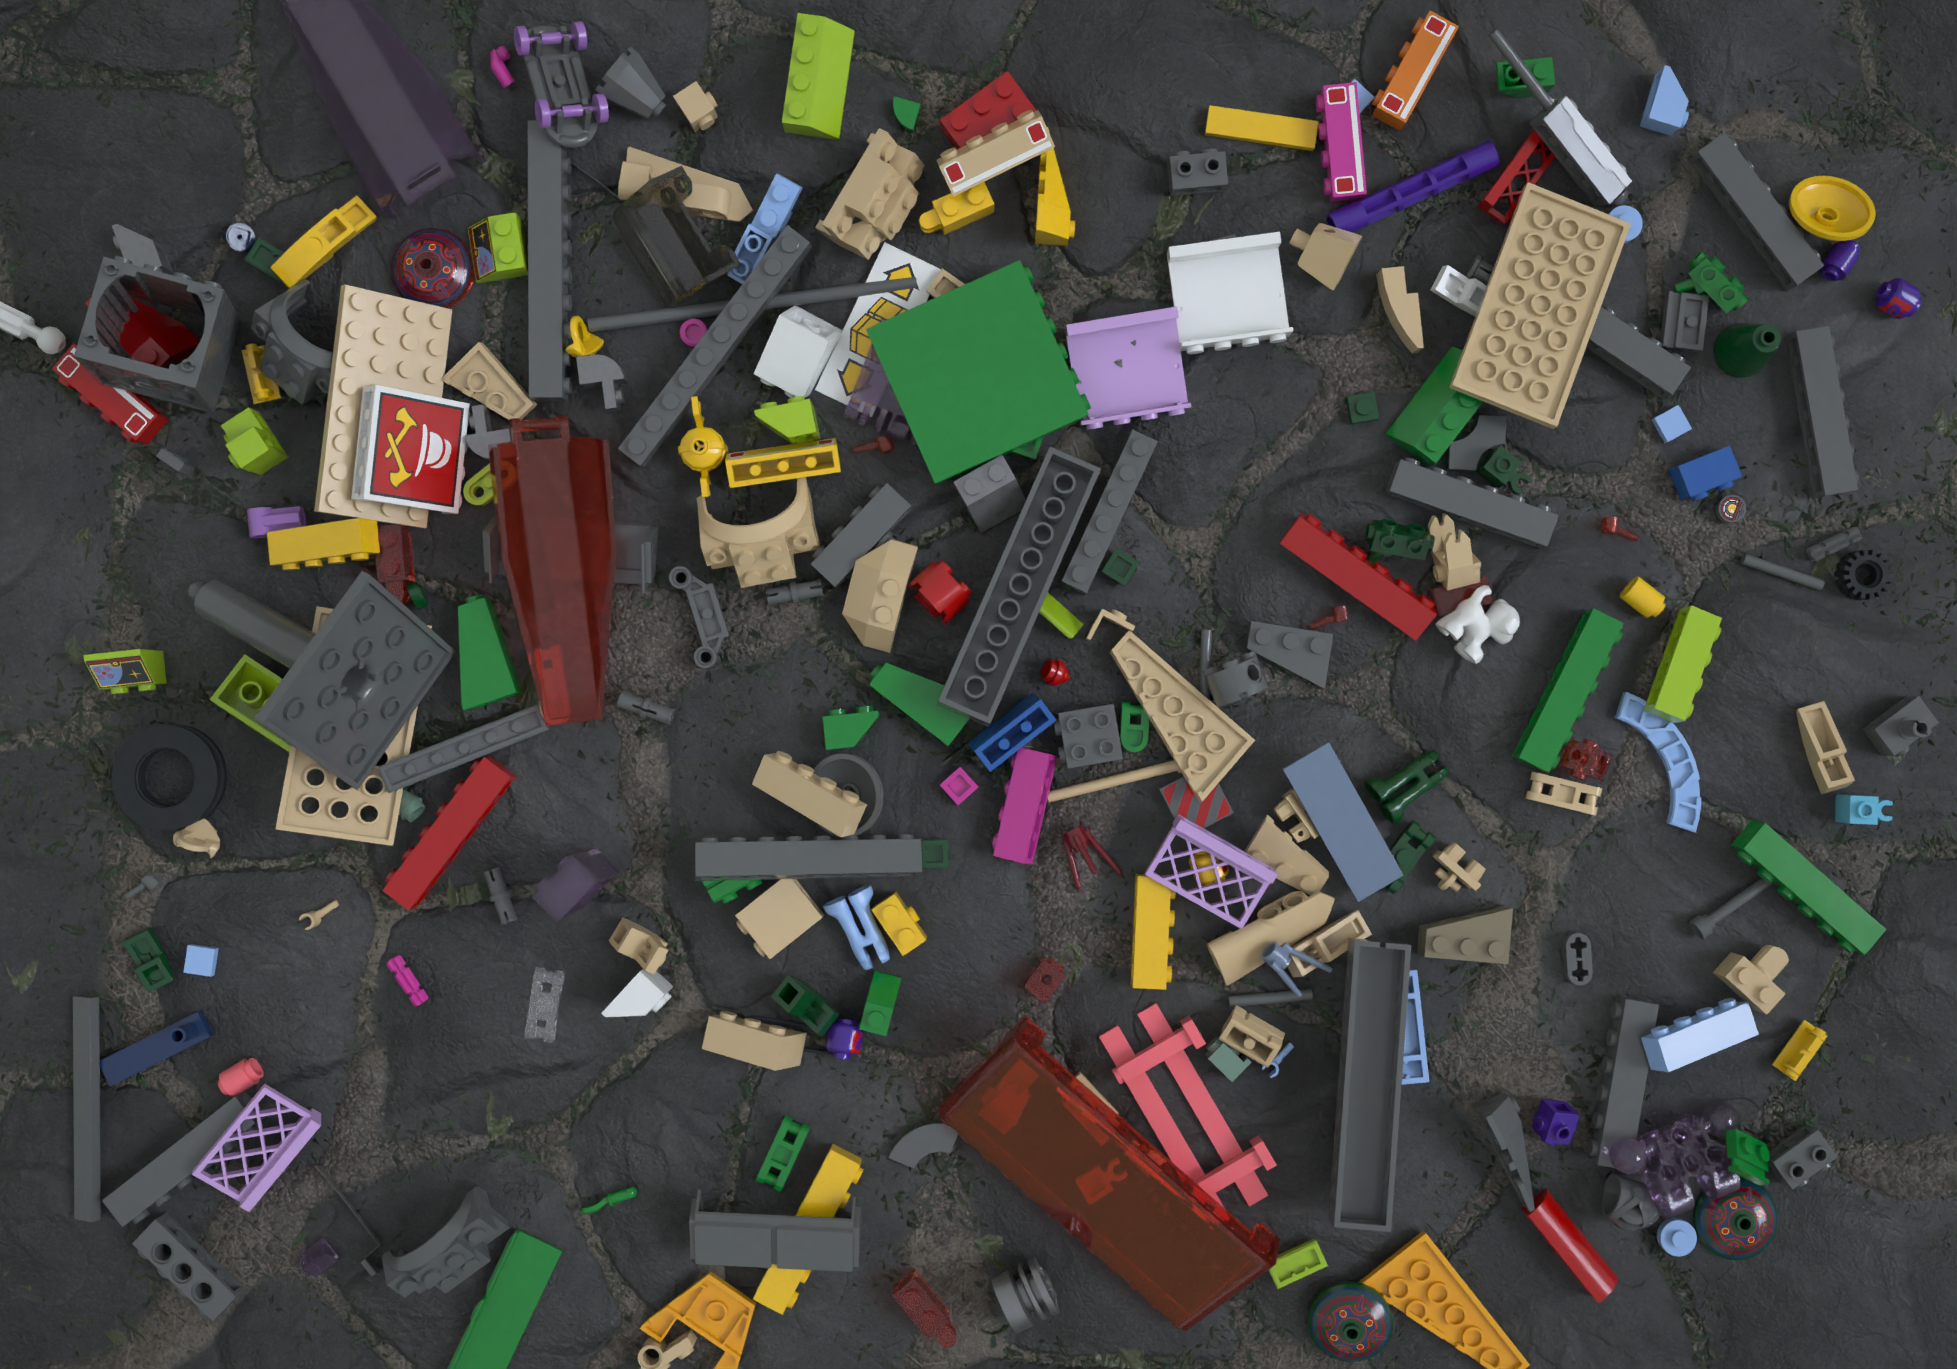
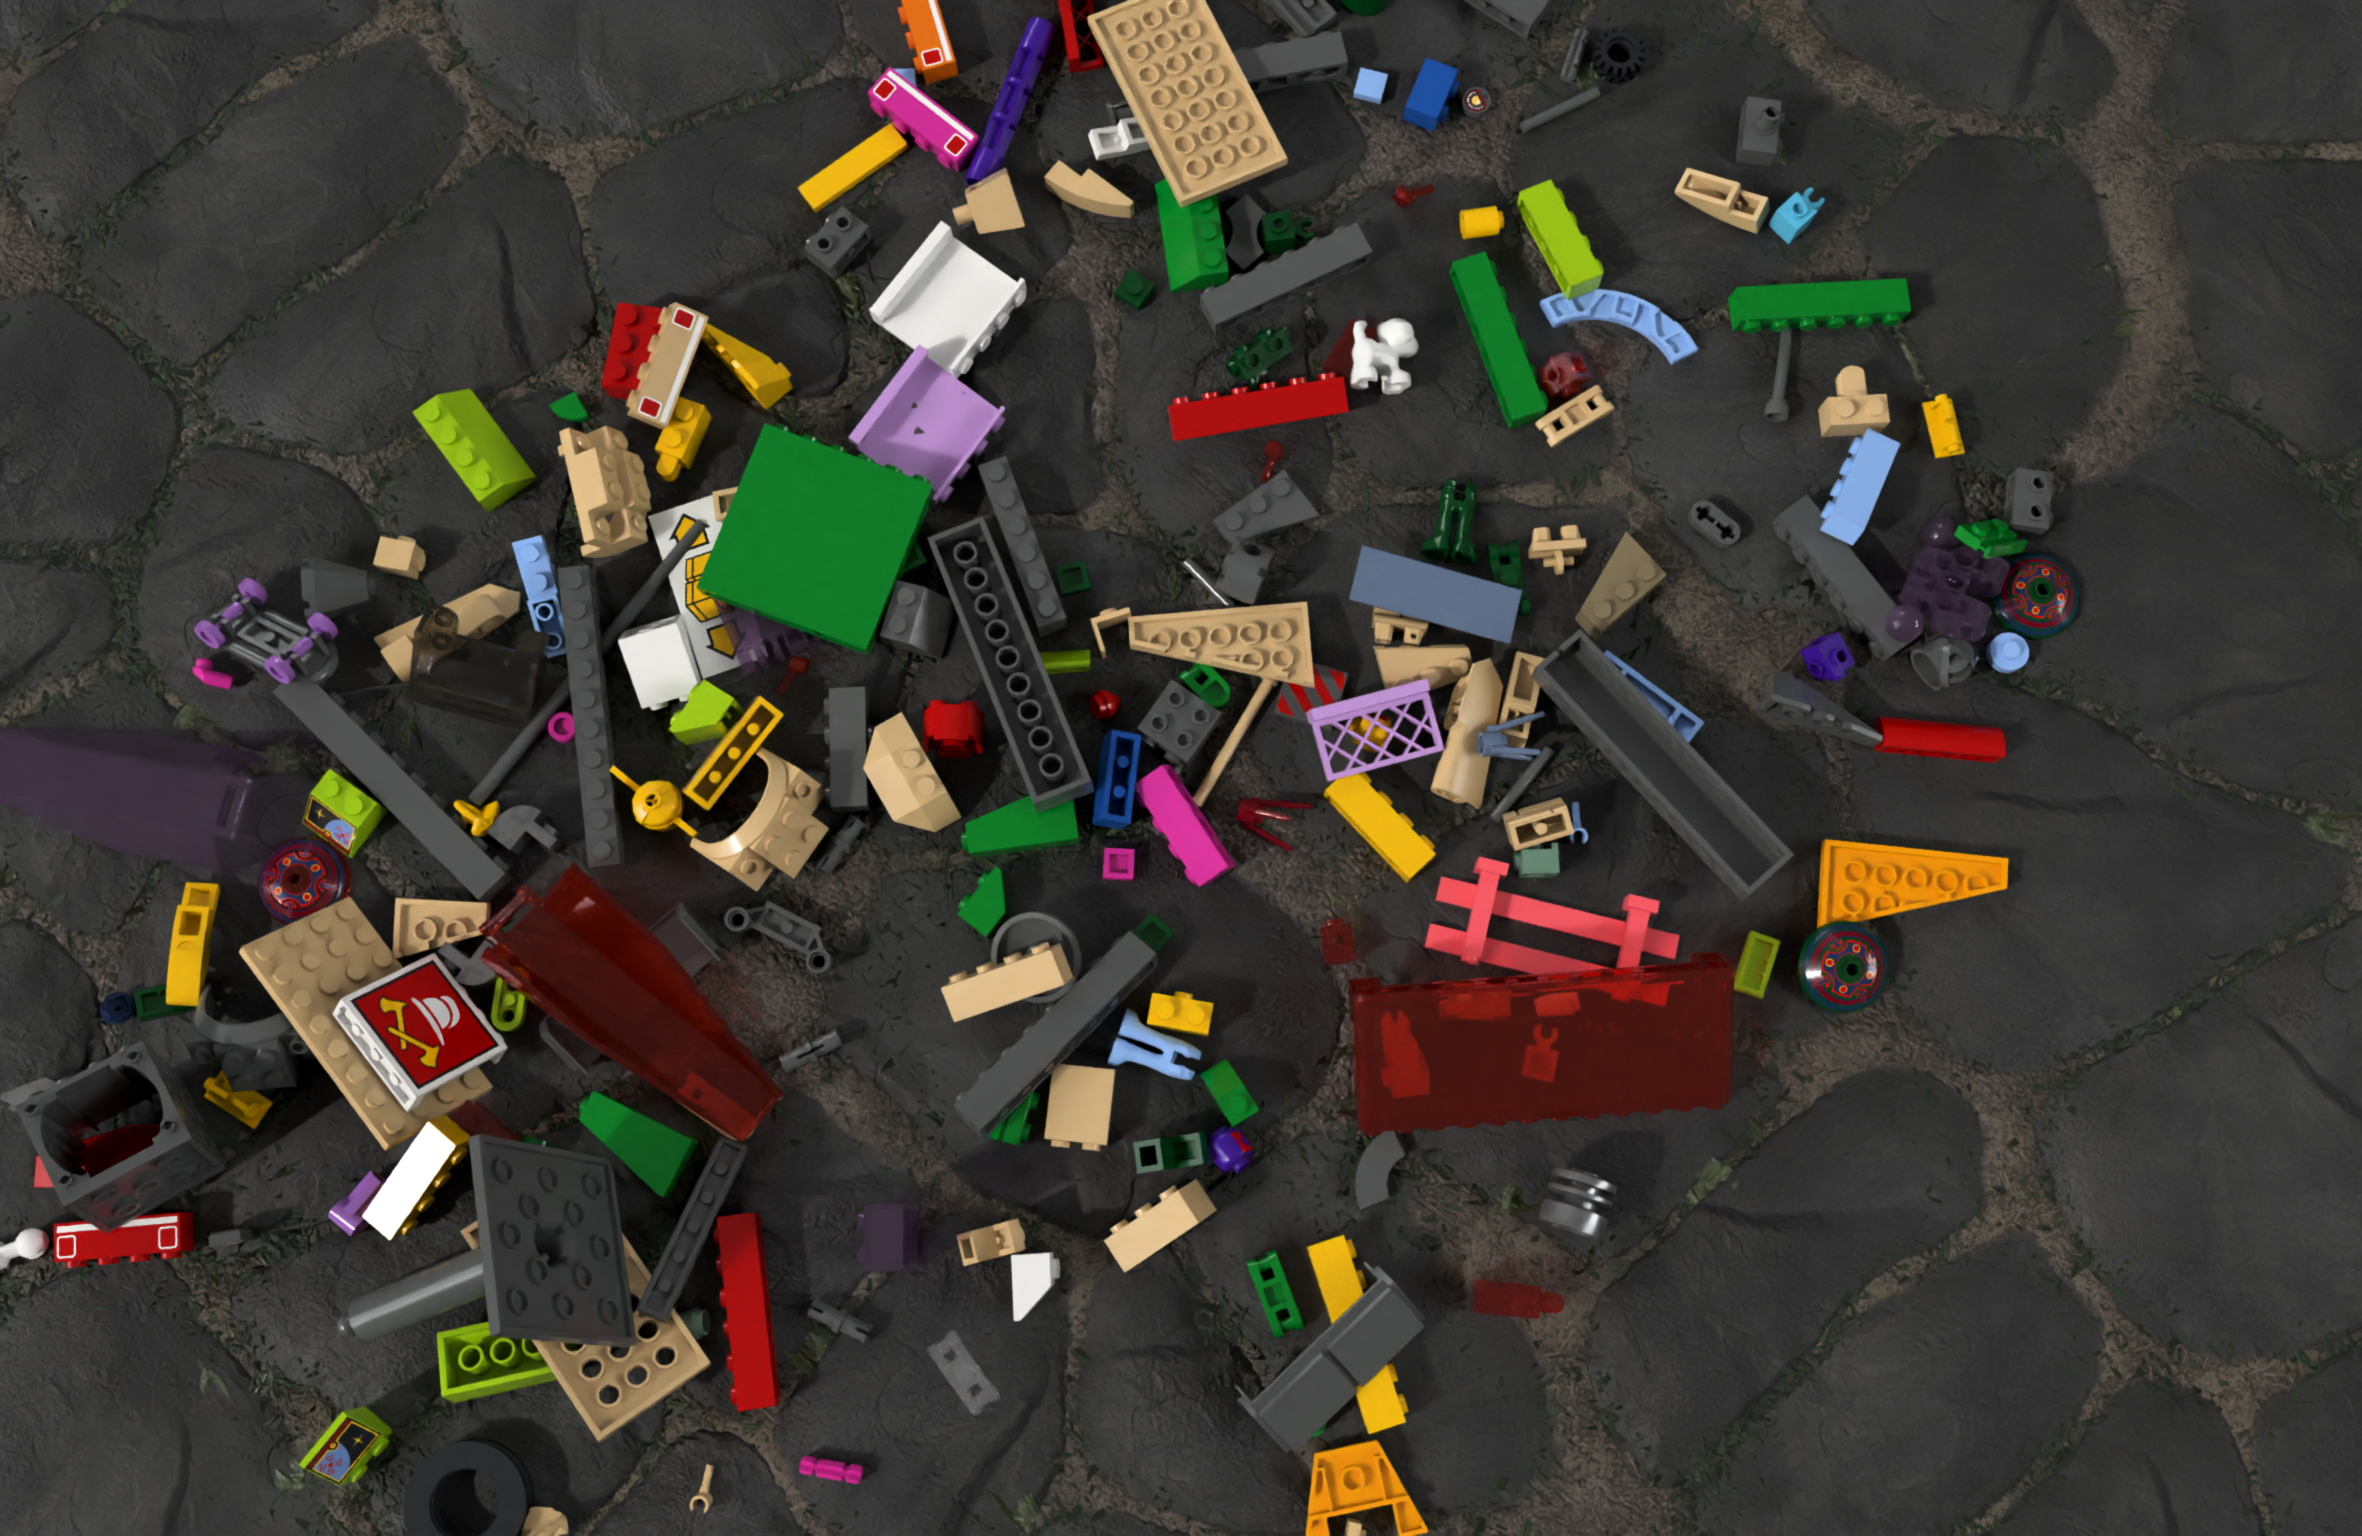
camera: 45 degrees left, 10 degrees down
lime brick [221,407,289,475] -> none
green piece [580,1186,638,1214] -> none
tan piece [1428,513,1481,591] -> none

